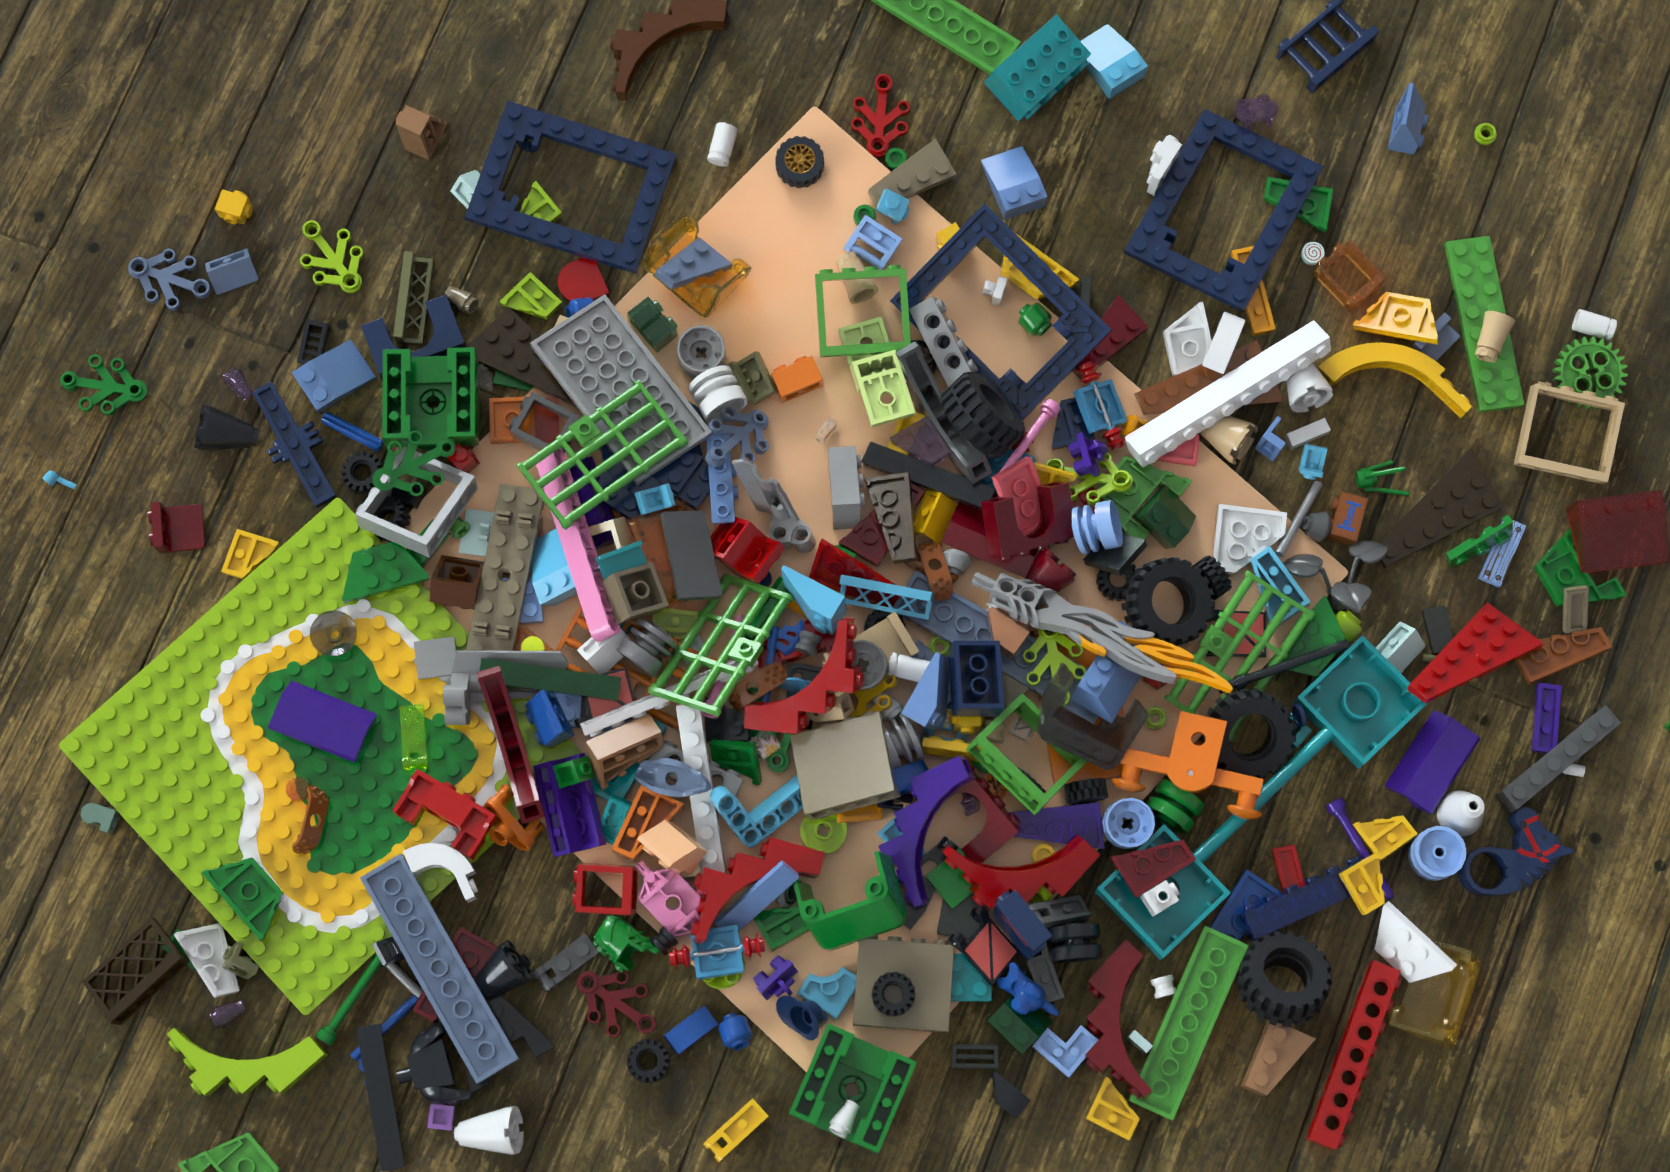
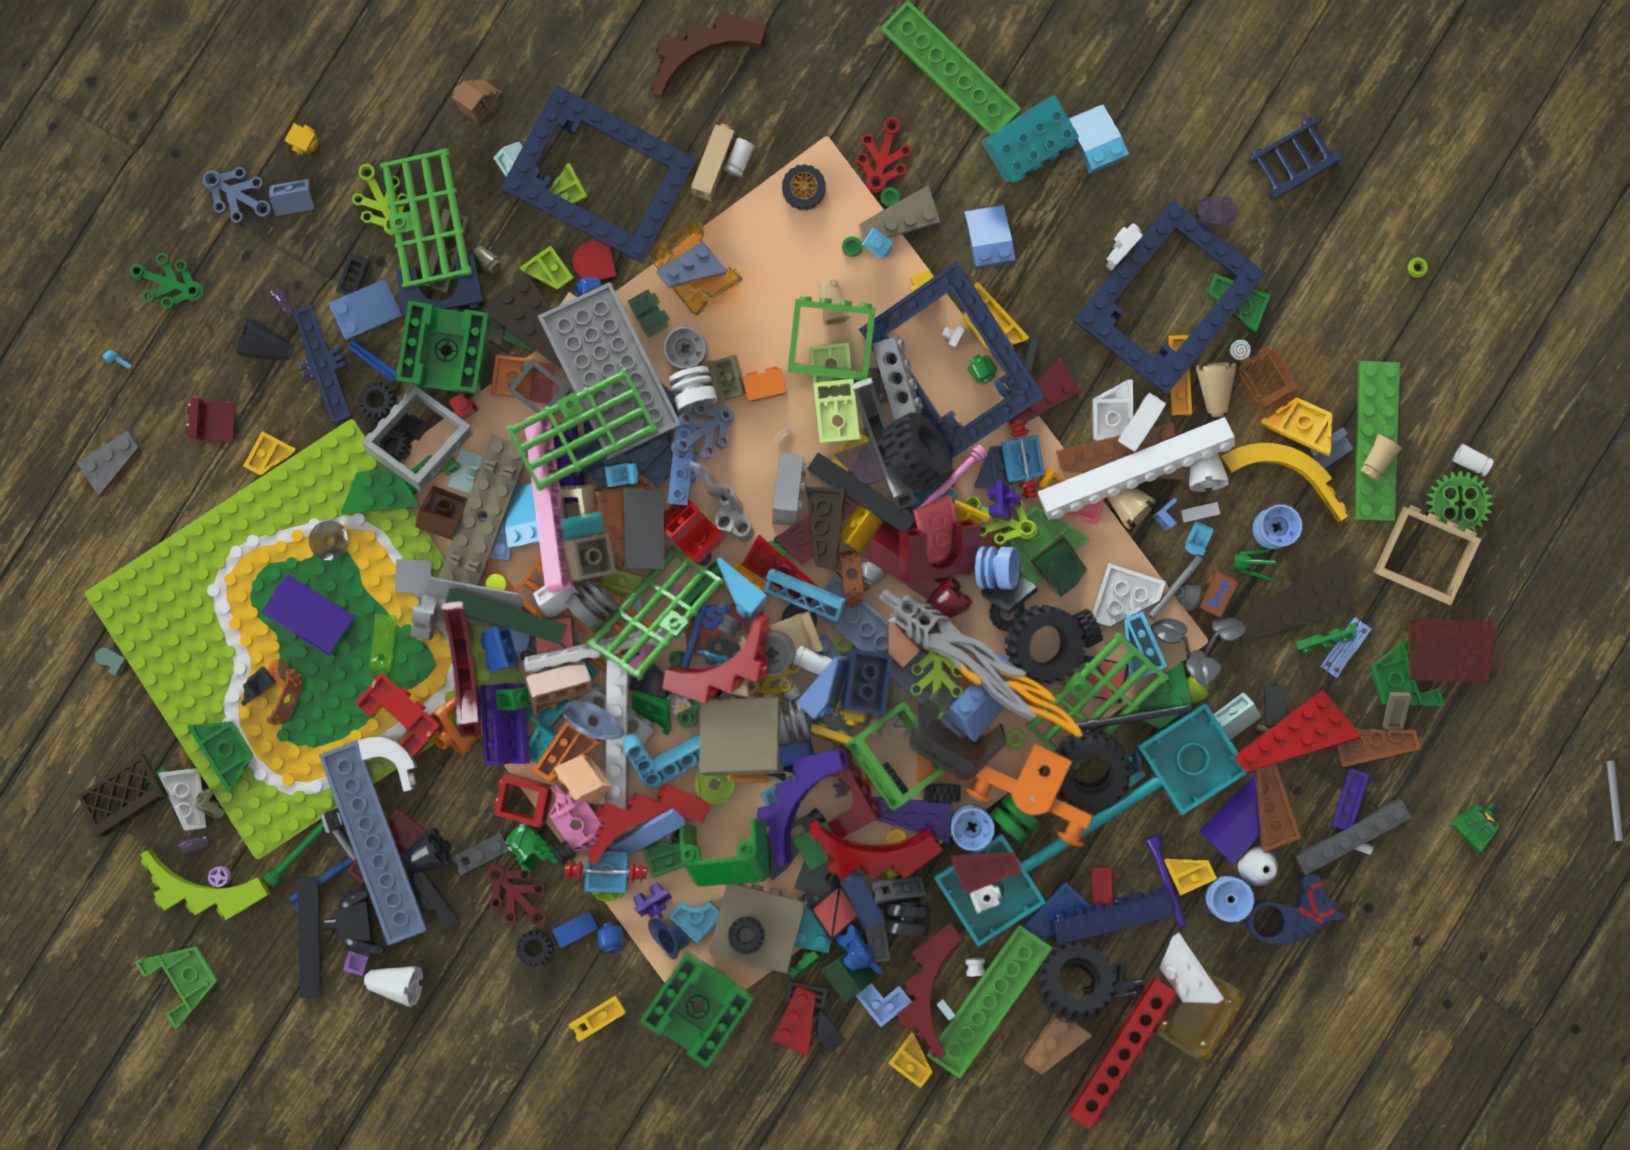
camera: 15 degrees right, 10 degrees up
green plant [372,430,455,496] -> none
dark orange piece [729,662,787,711] -> none
white cone [829,1100,860,1138] -> none
light blue plate [844,215,903,270] -> none
yellow wing [1339,851,1385,915] -> none
medium blue slope [1388,83,1428,155] -> none
none -> flat silver wing [78,431,140,497]
none -> lavender wheel [208,866,232,887]
none -> black slope [242,666,276,707]
none -> bright green door [380,148,472,289]
none -> tan slope [691,124,735,202]
none -> red wing [772,985,816,1057]
none -> green plate [787,951,821,979]
none -> black piece [1083,964,1144,999]
none -> tan cone [1196,363,1236,417]
none -> light blue wheel [1252,505,1302,549]
none -> dark orange wing [1255,764,1301,852]

